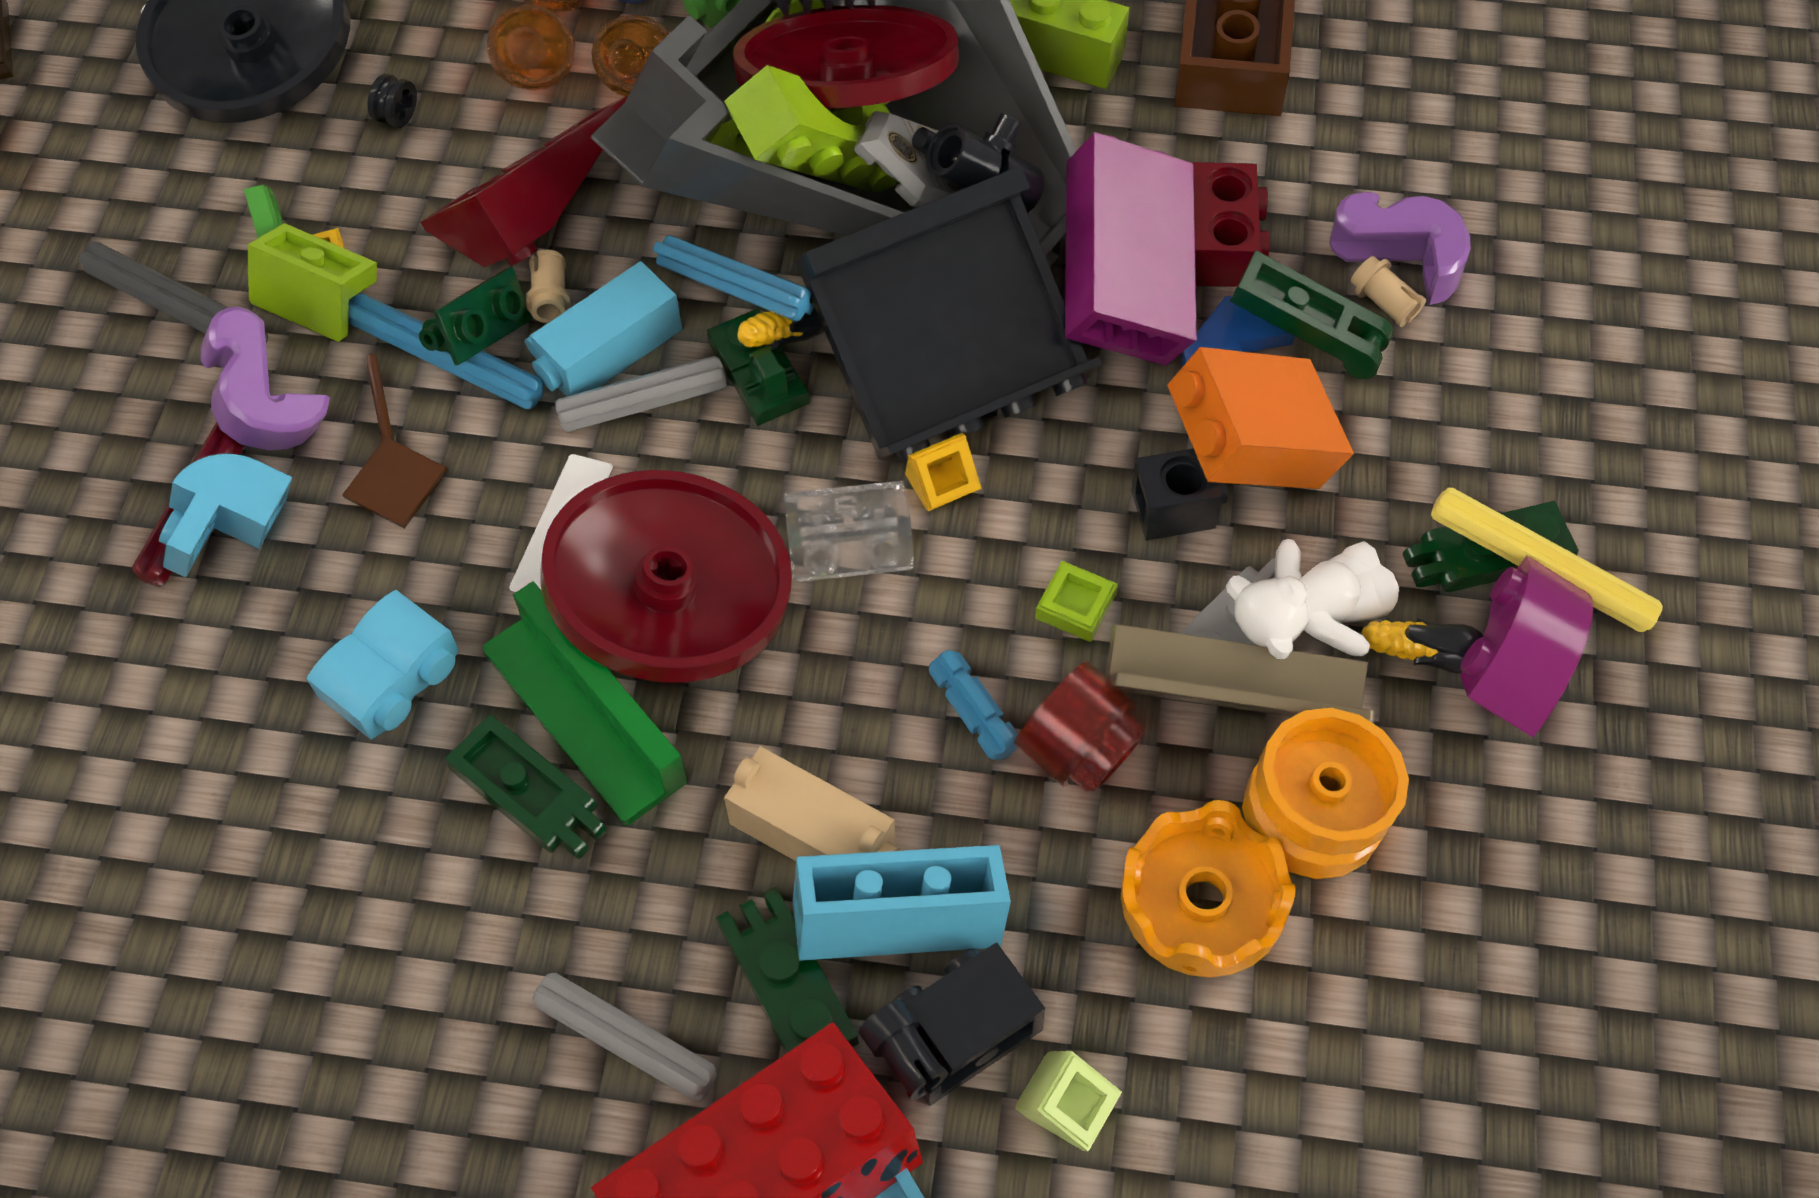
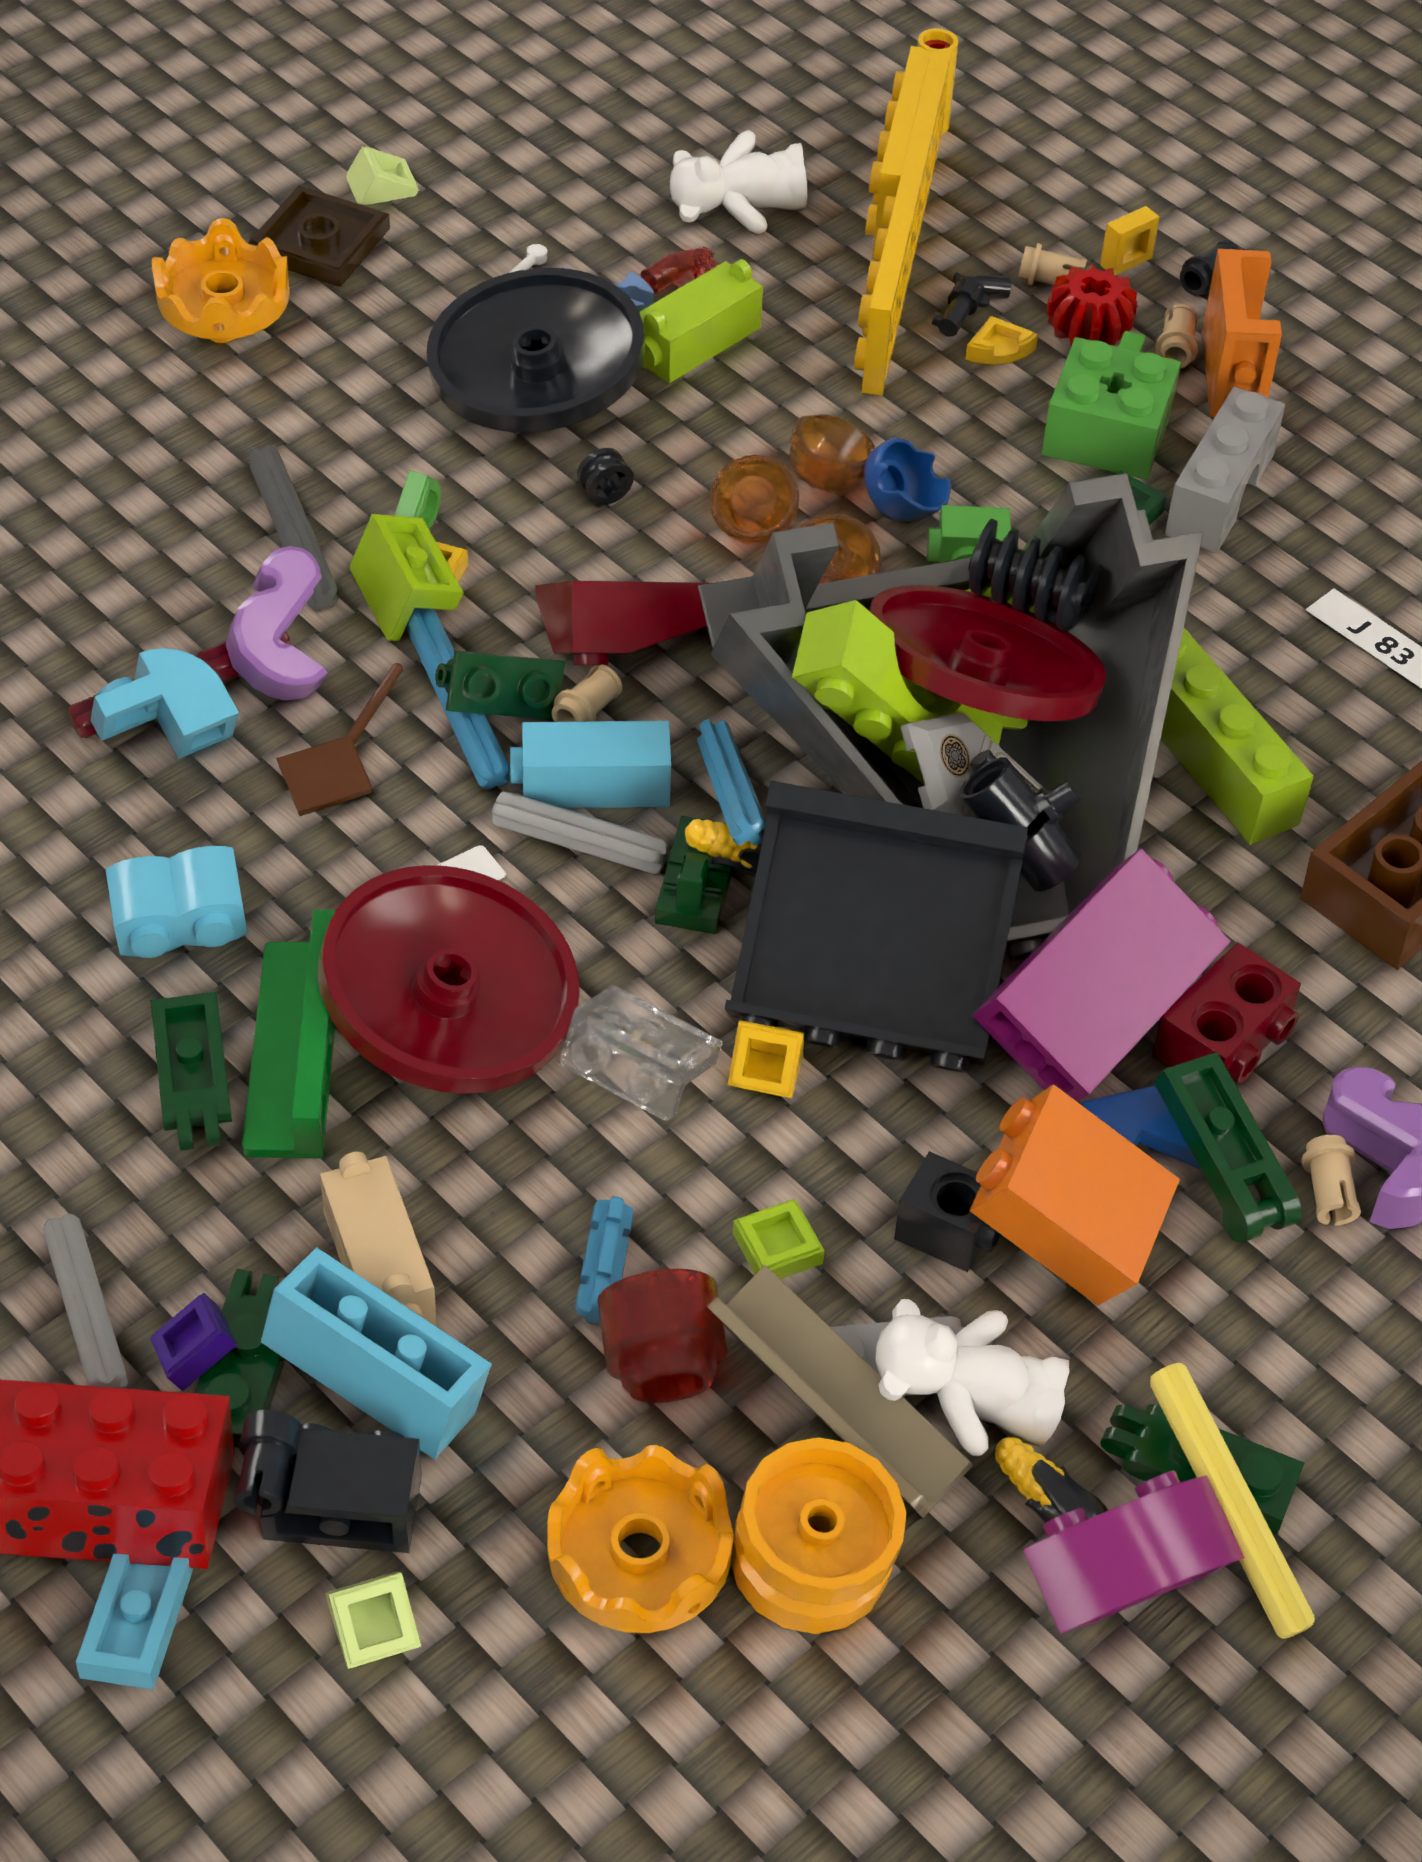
camera: 35 degrees right, 10 degrees down
none -> dark purple tile [150,1293,237,1391]

